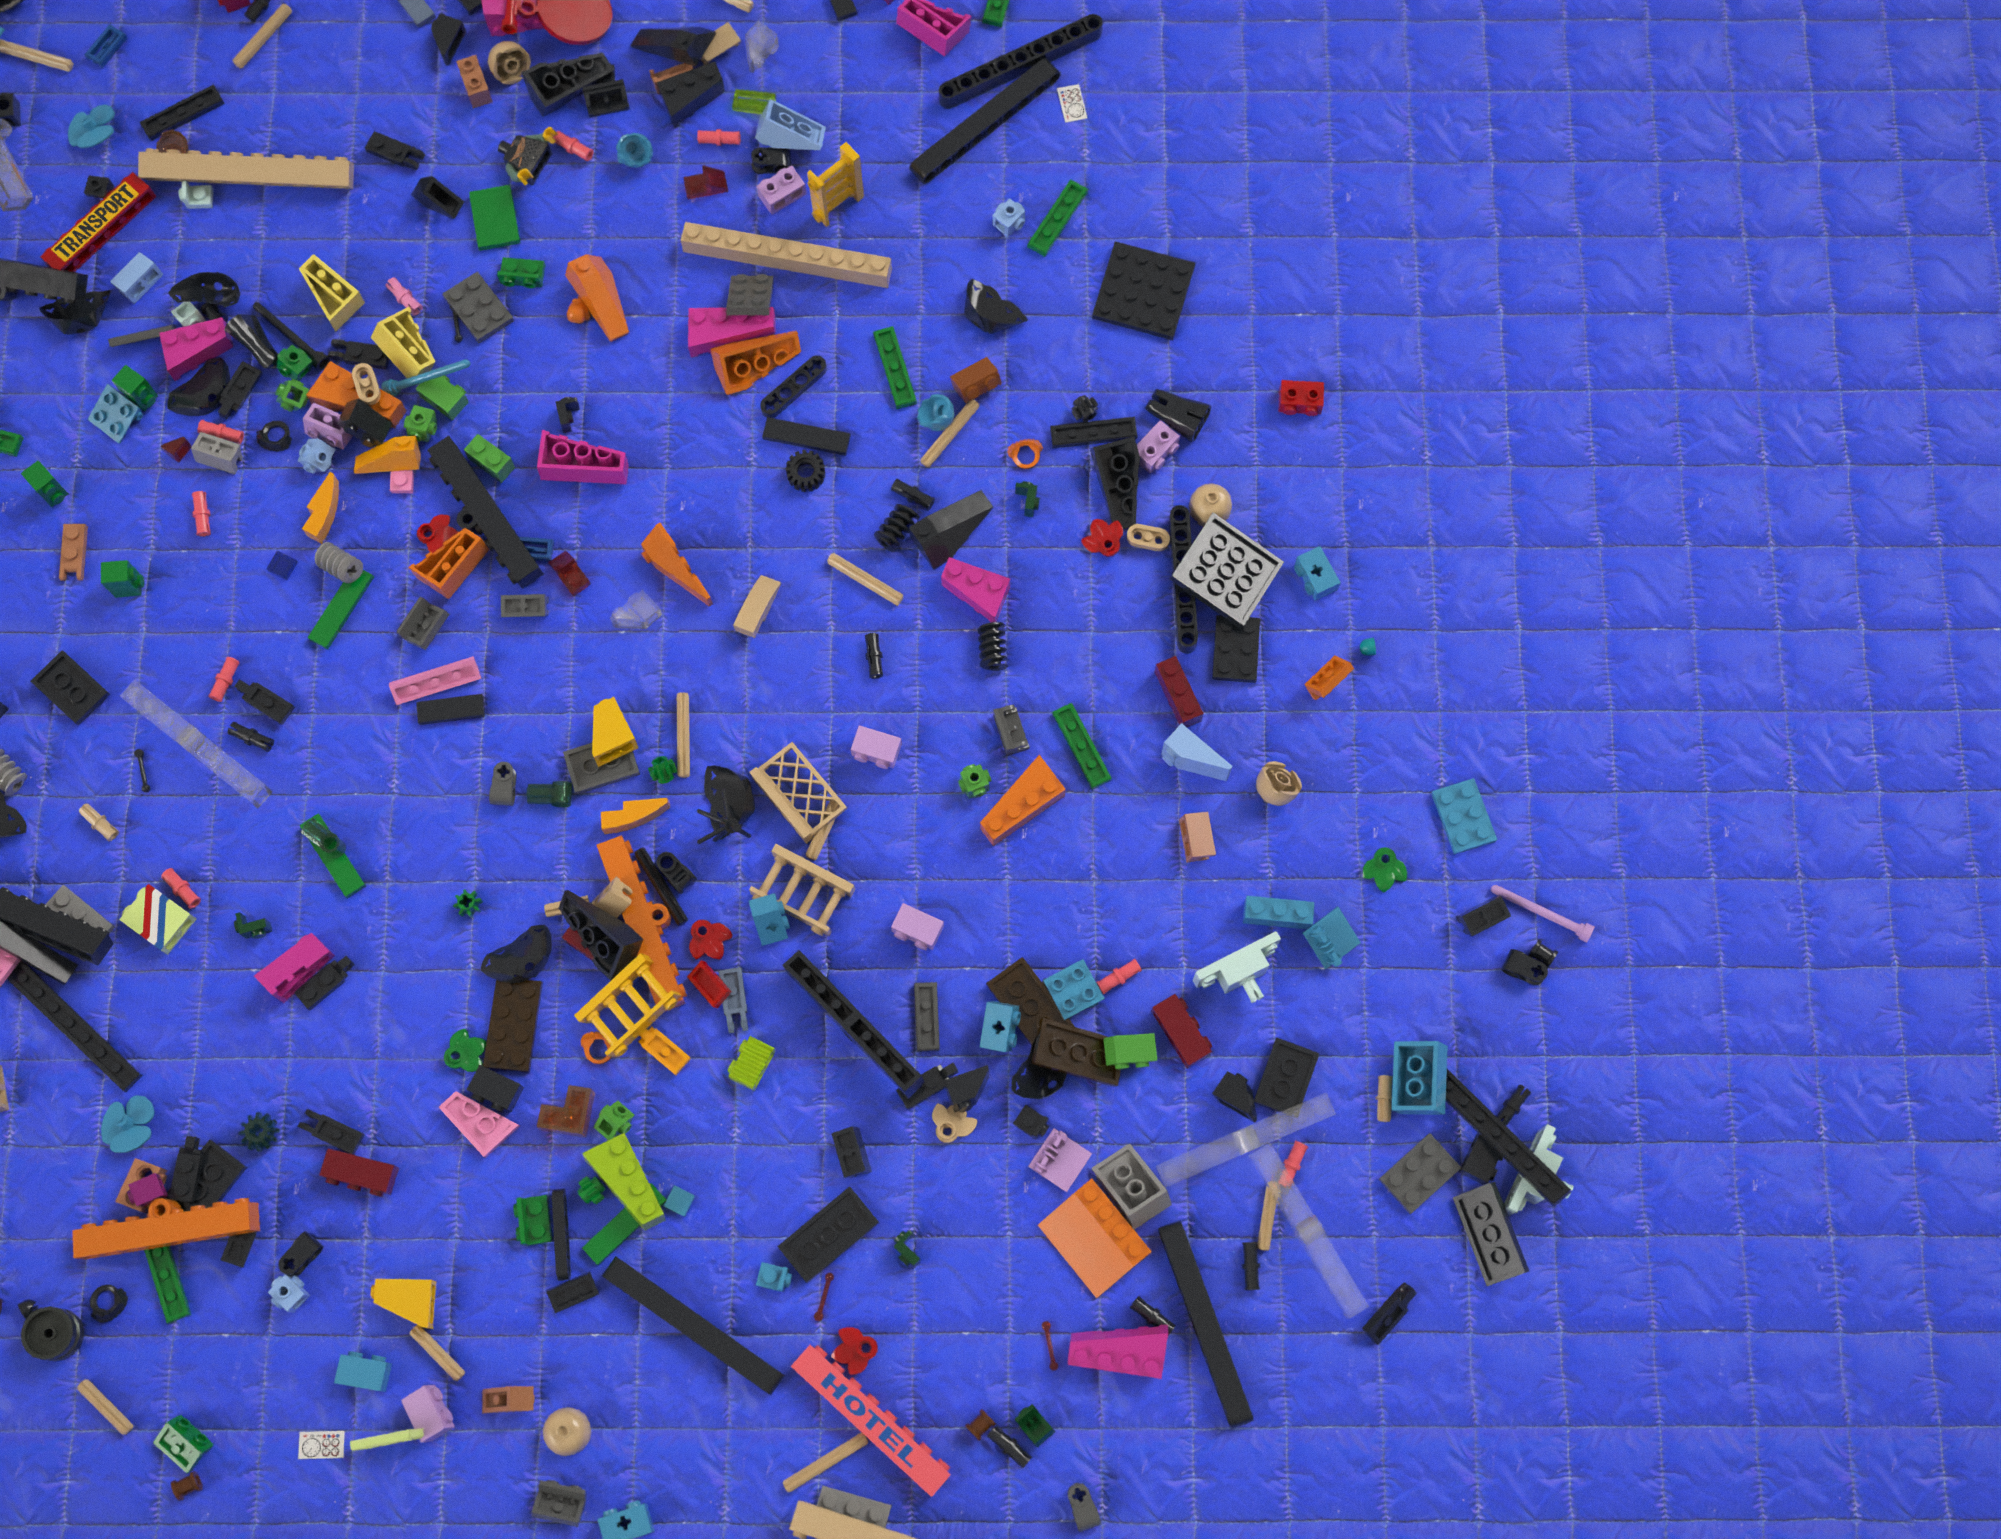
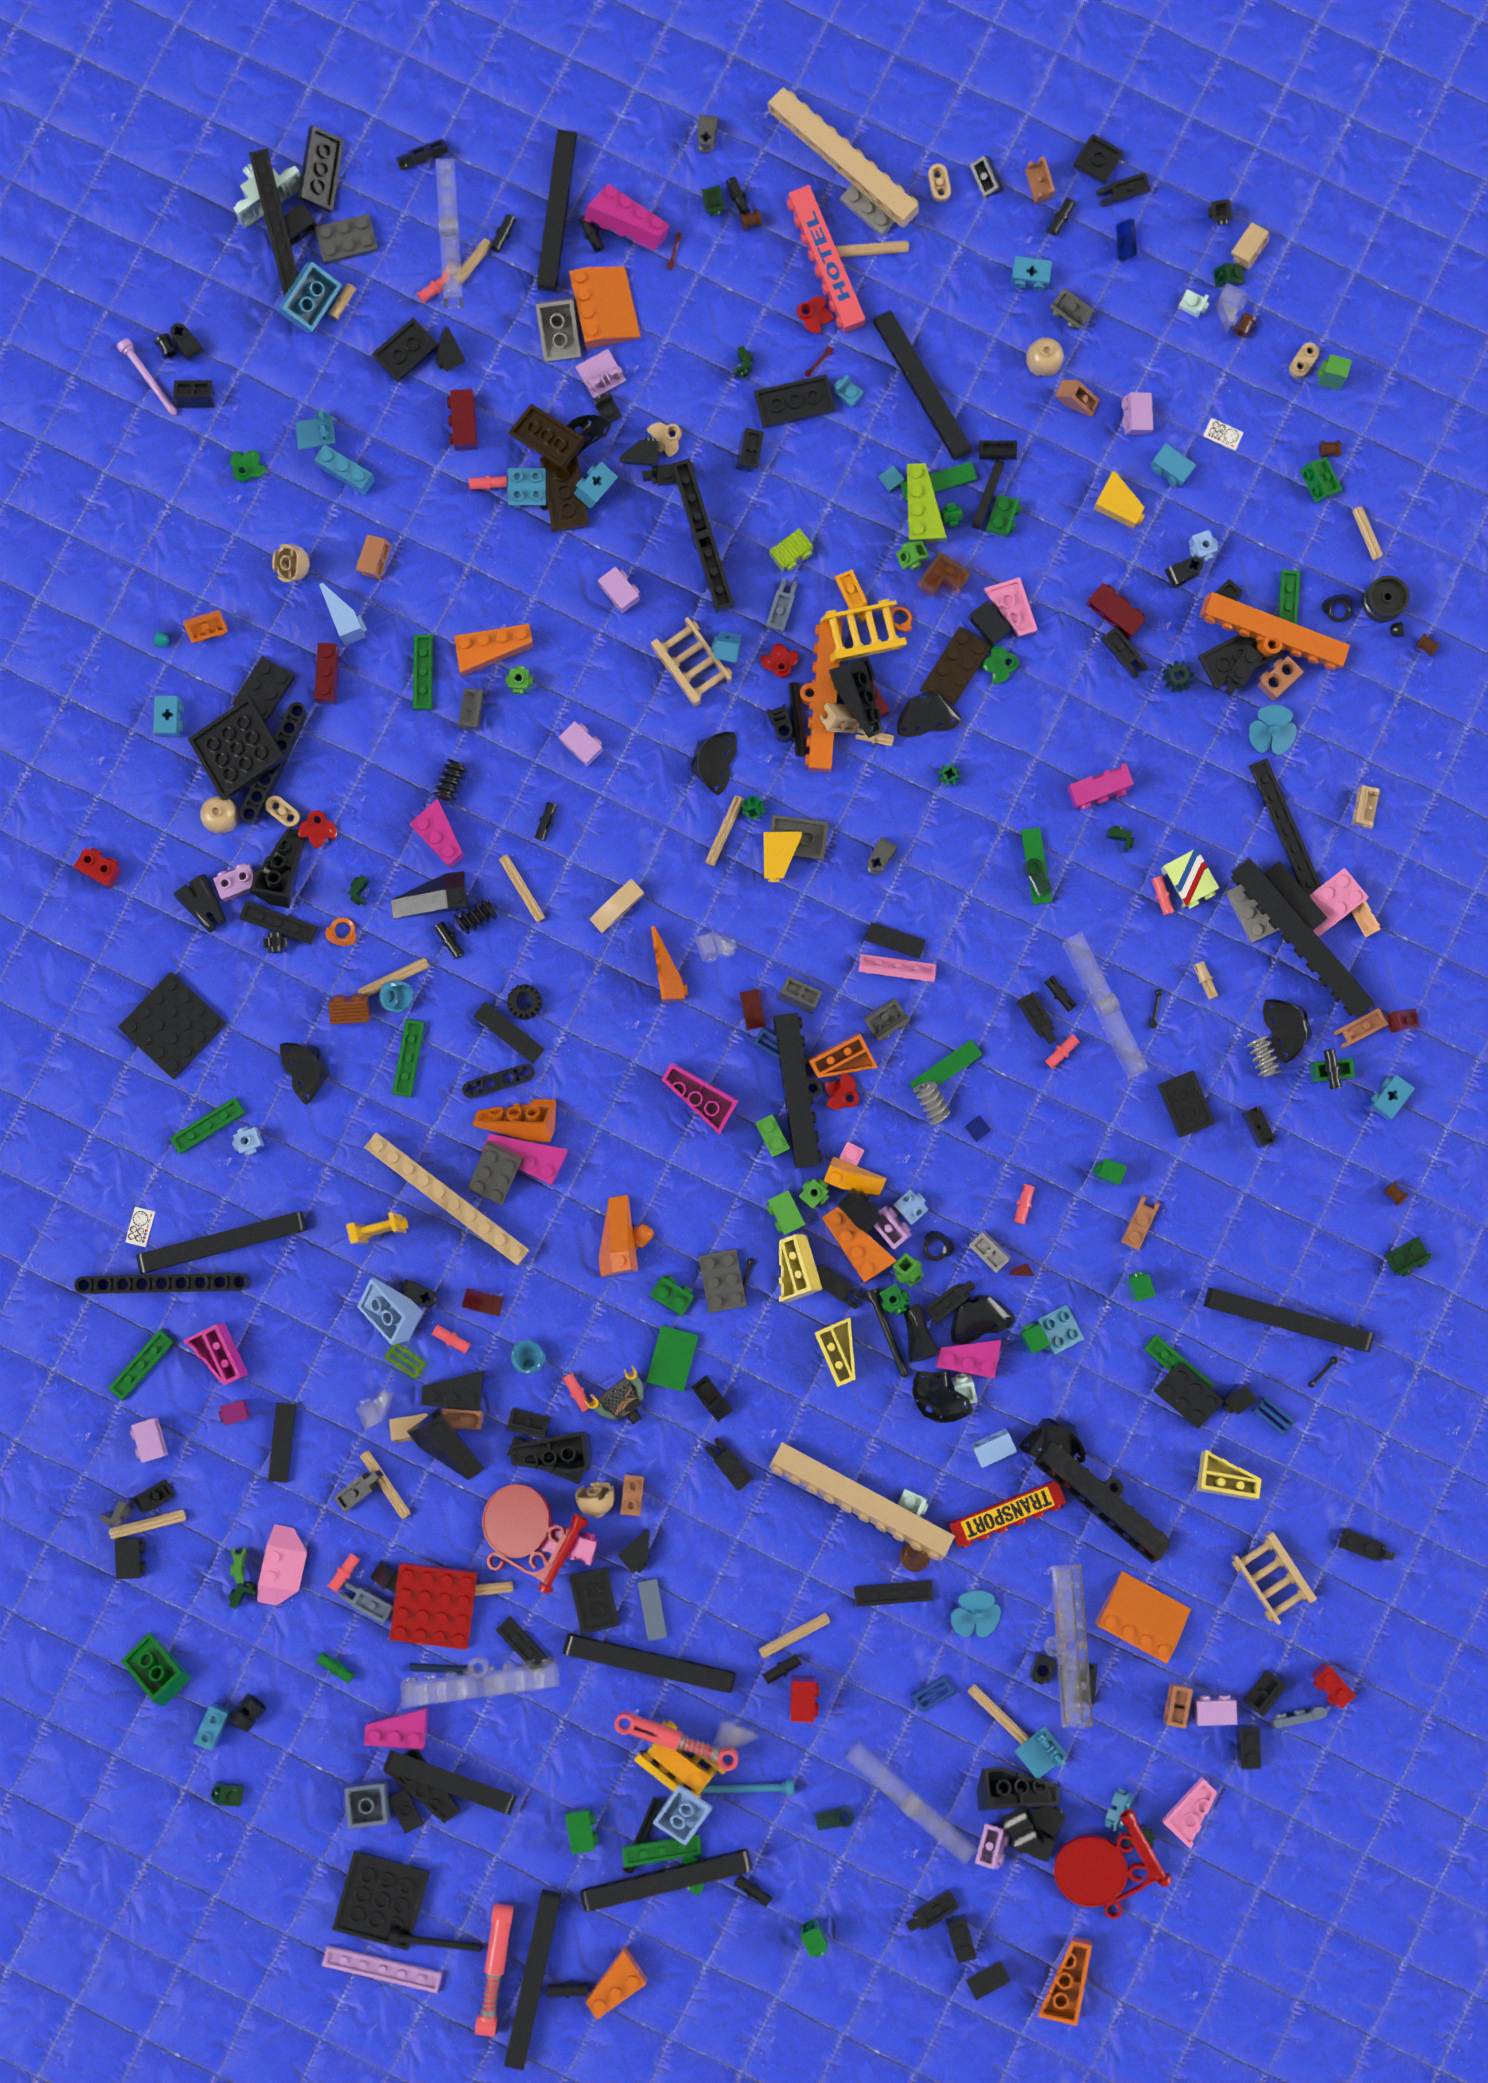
camera: 155 degrees left, 10 degrees up
black bracket [84,175,115,198] -> none
dark grey tile [108,324,176,347] -> none
magenta brick [127,1173,168,1207] -> none
coral pin [197,420,244,444] -> none
black hinge [294,956,355,1010] -> none
light orange slope [302,472,339,544] -> none
yellowish green tile [350,1428,424,1451] -> none
tan plate [352,363,381,405] -> none
dark azure piece [381,359,471,397] -> none
bright pink pin [385,277,423,316] -> none
tan axle [410,1325,465,1381] -> none
piece [526,781,572,807] -> none
black bracket [556,397,580,433] -> none
light orange slope [601,798,670,834] -> none
red tile [687,960,732,1009] -> none
black plant [697,789,751,844] -> none
tan fence [749,742,847,844] -> none
lavender brick [757,165,807,215] -> none
tan axle [806,801,840,860] -> none
dark grey tile [914,982,940,1052] -> none
bright green brick [1104,1033,1157,1069] -> none
clear hinge [1156,1093,1336,1187] -> none
light aqua brick [1192,931,1281,1003] -> none
dark azure plate [1431,778,1497,855] -> none
black pin [1496,1084,1531,1126] -> none

